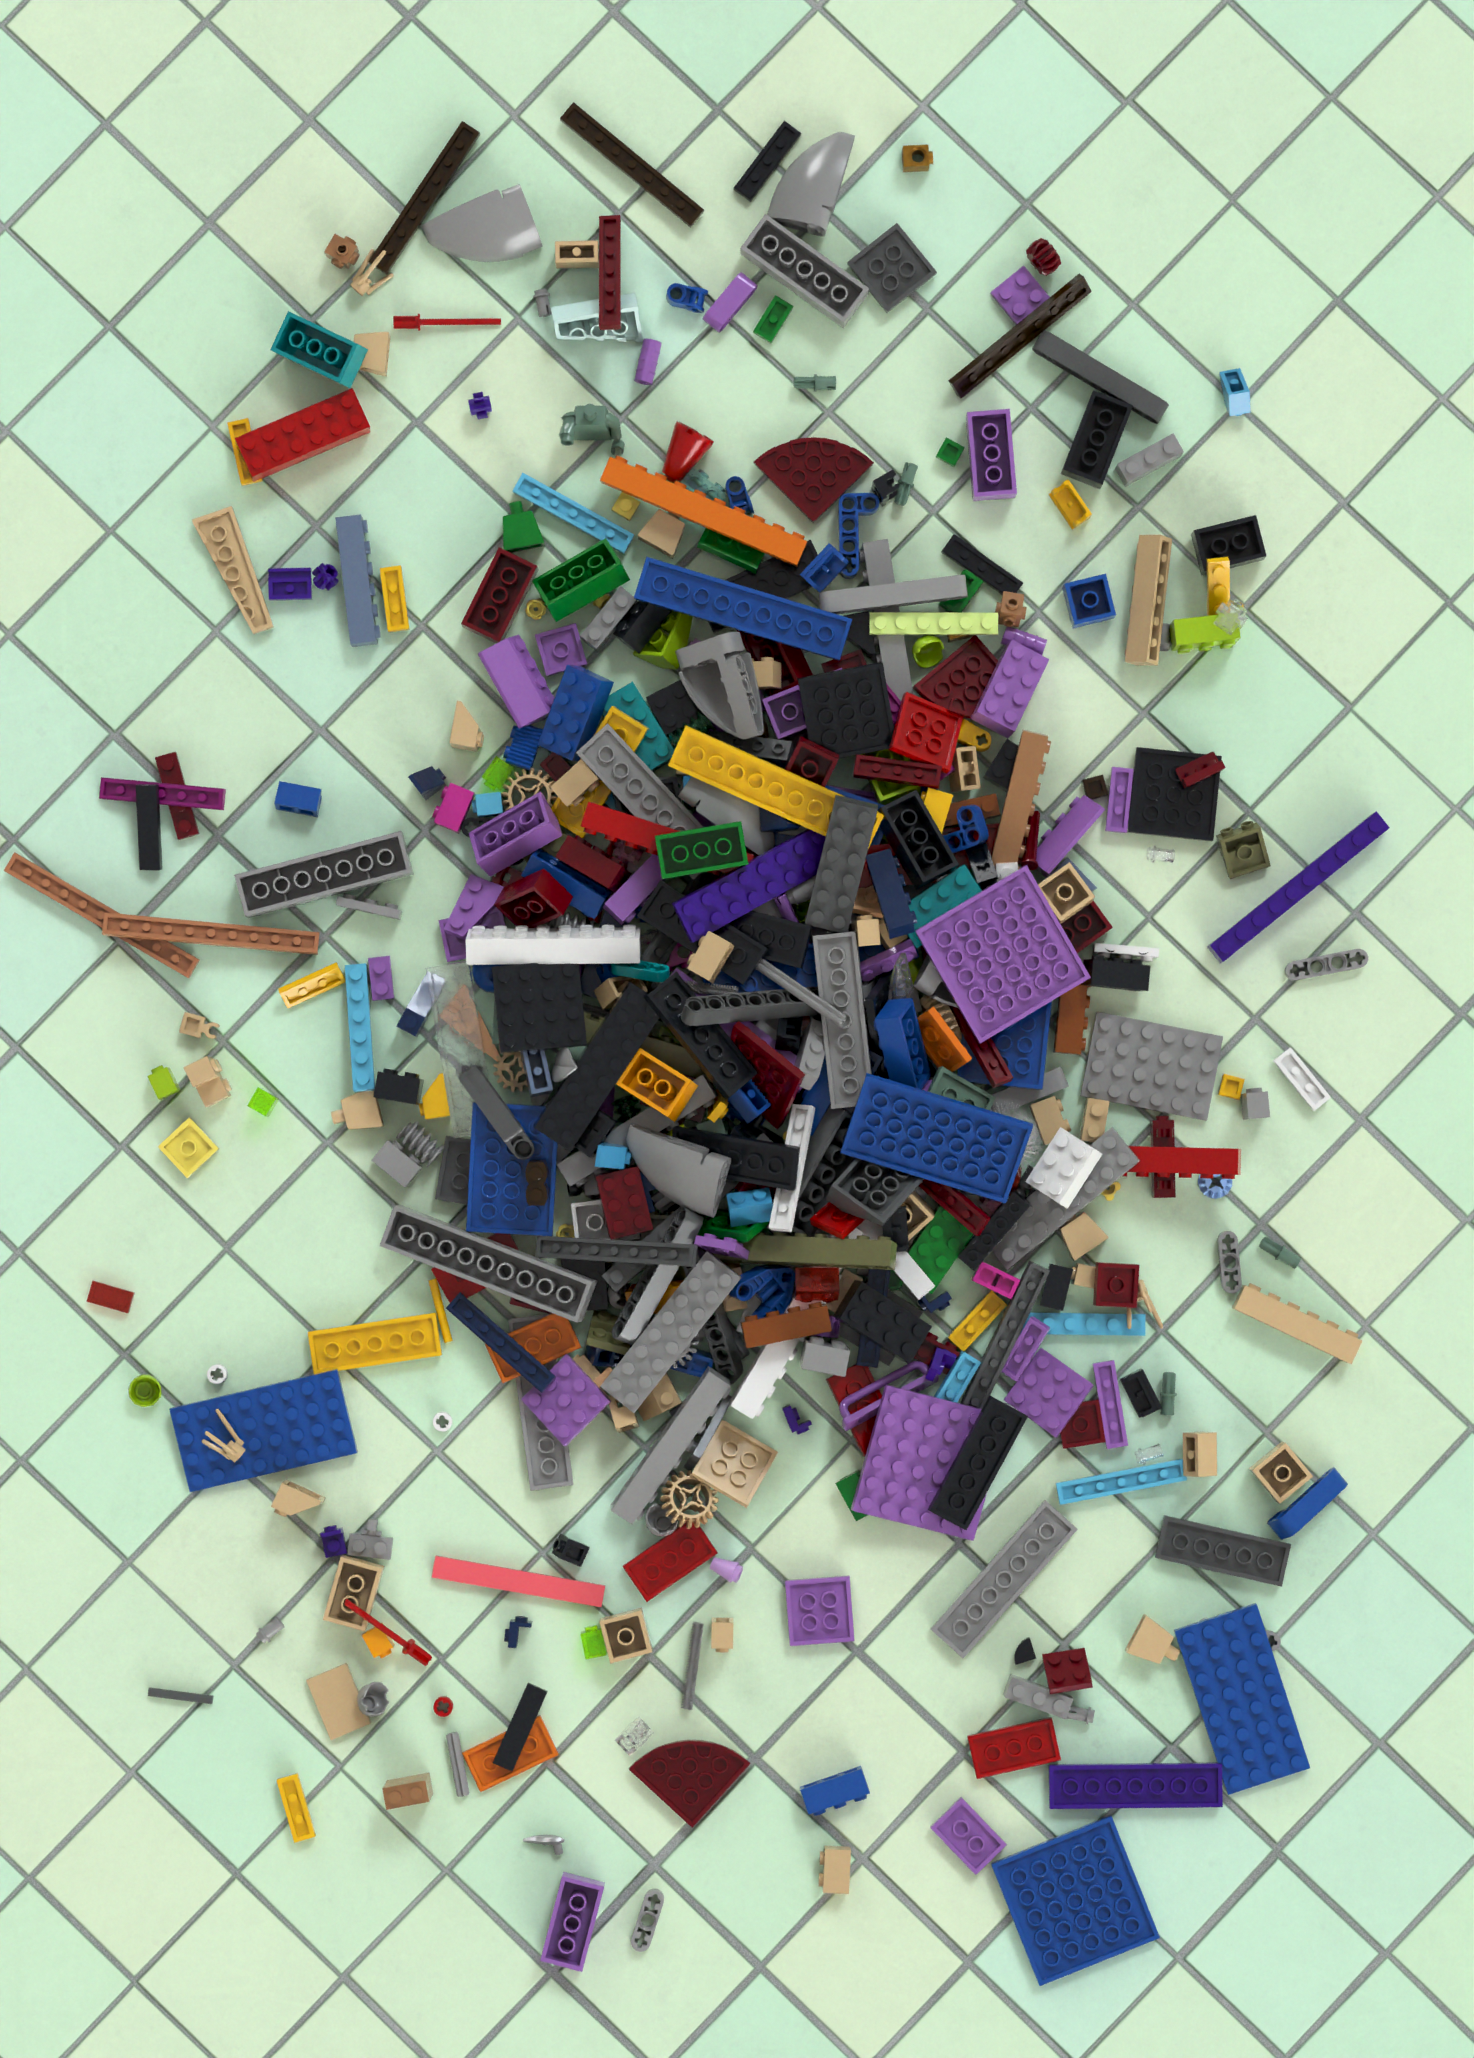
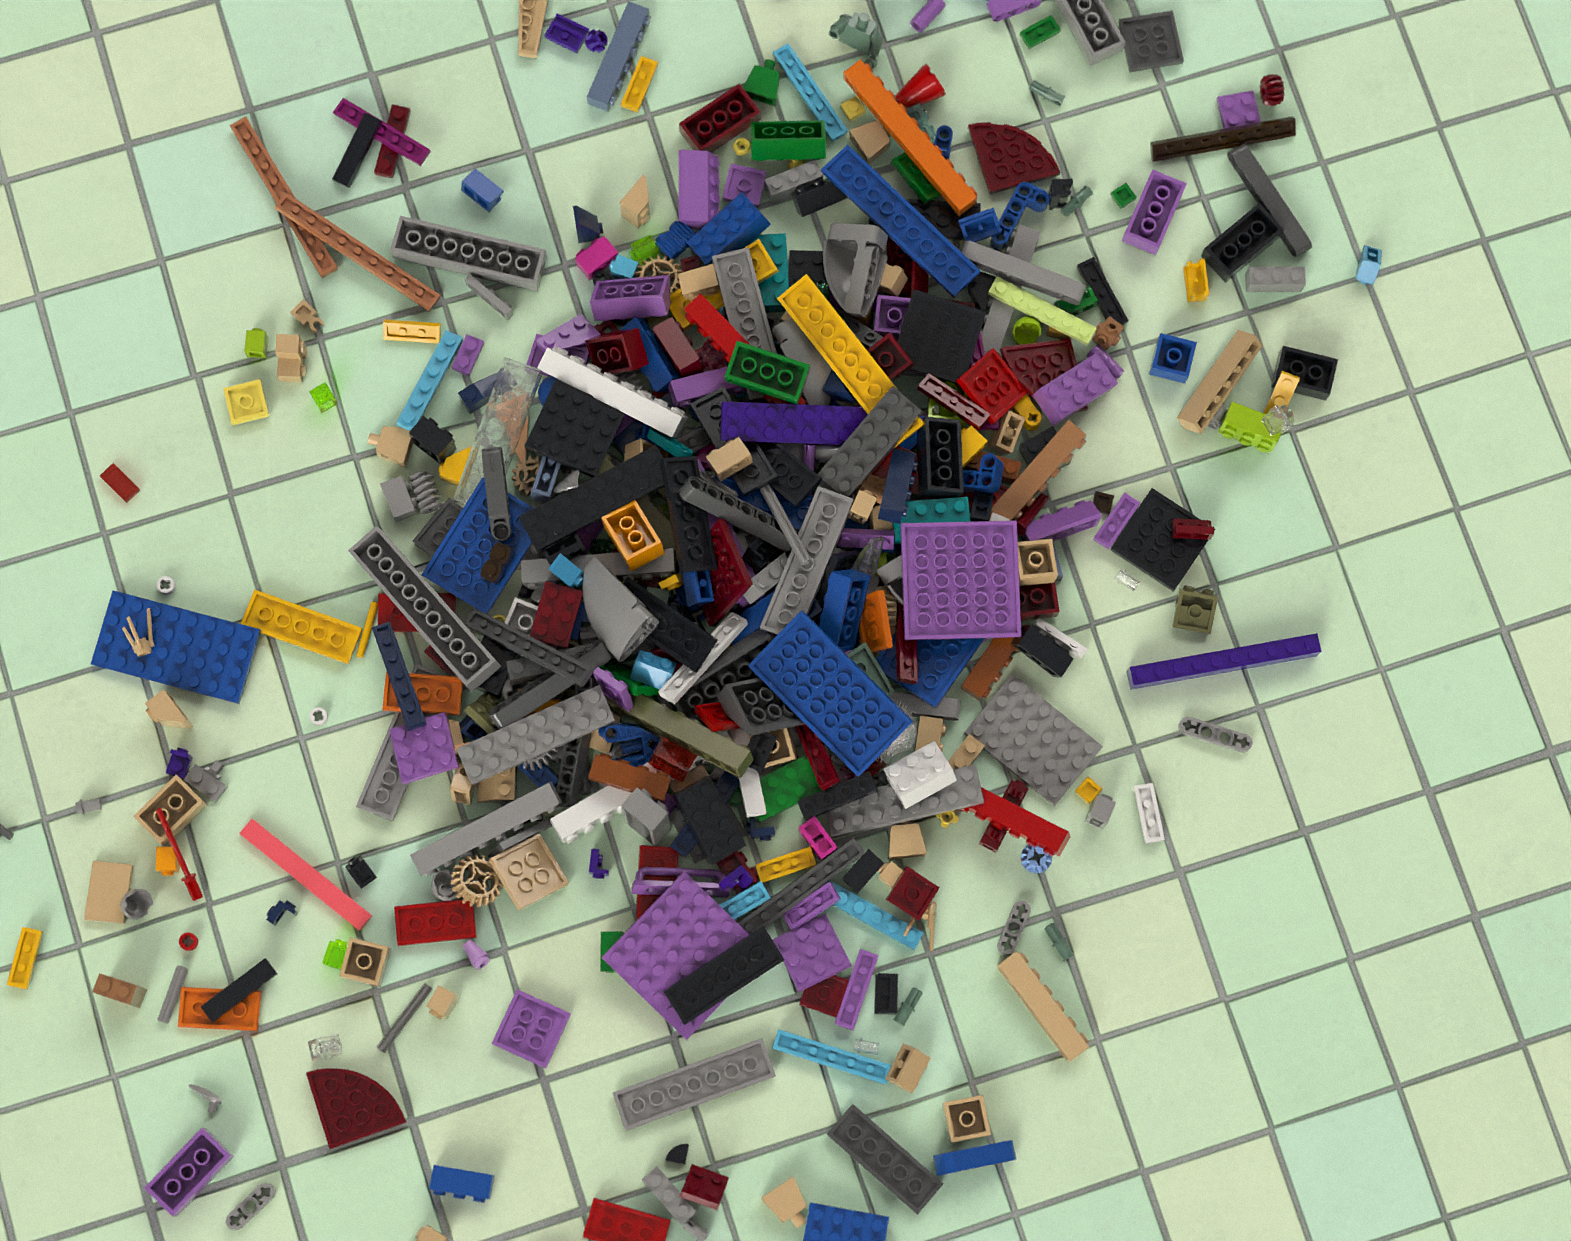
camera: 25 degrees right, 10 degrees down
lime hair [128,1374,162,1407] -> none
lime wedge [633,610,693,670] -> none

